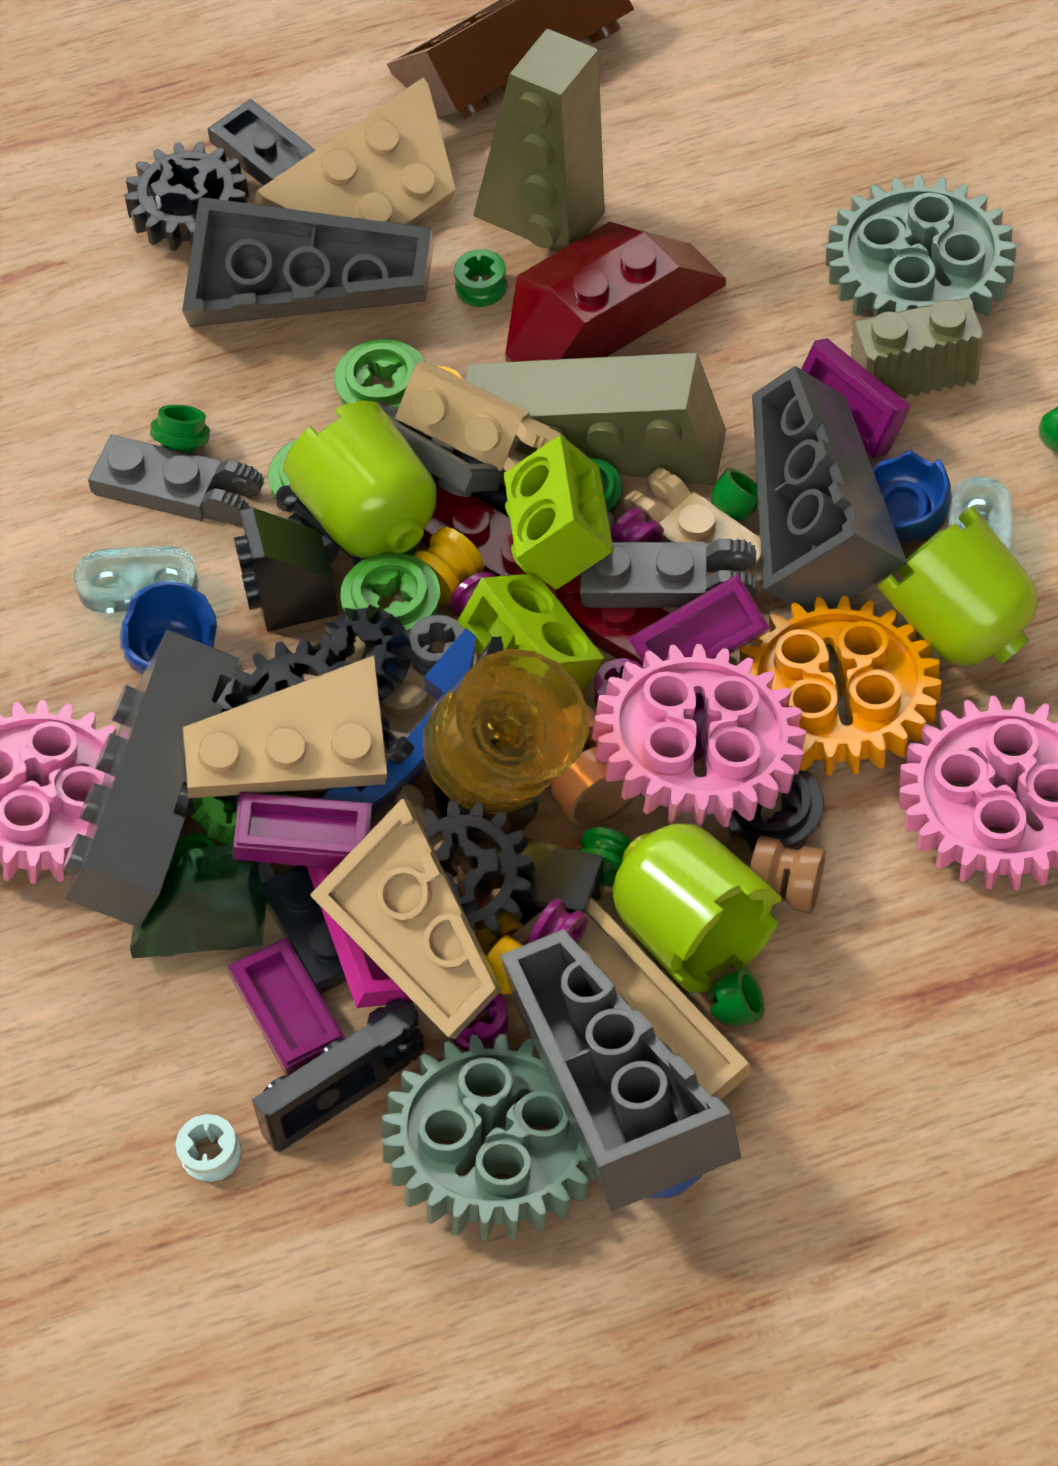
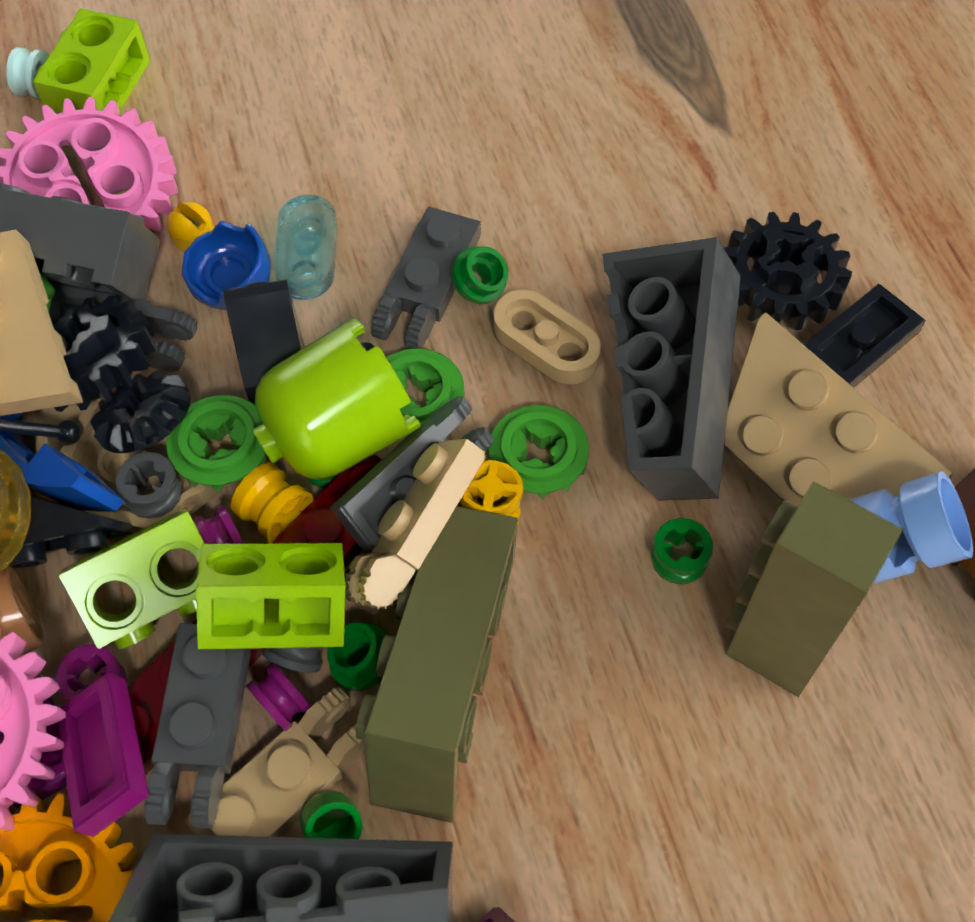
camera: 90 degrees right, 5 degrees up
dark red wedge [505,221,726,362] -> none
none -> yellow hinge [167,201,214,251]
none -> tan plate [494,289,601,384]
none -> light blue wheel [850,472,973,583]

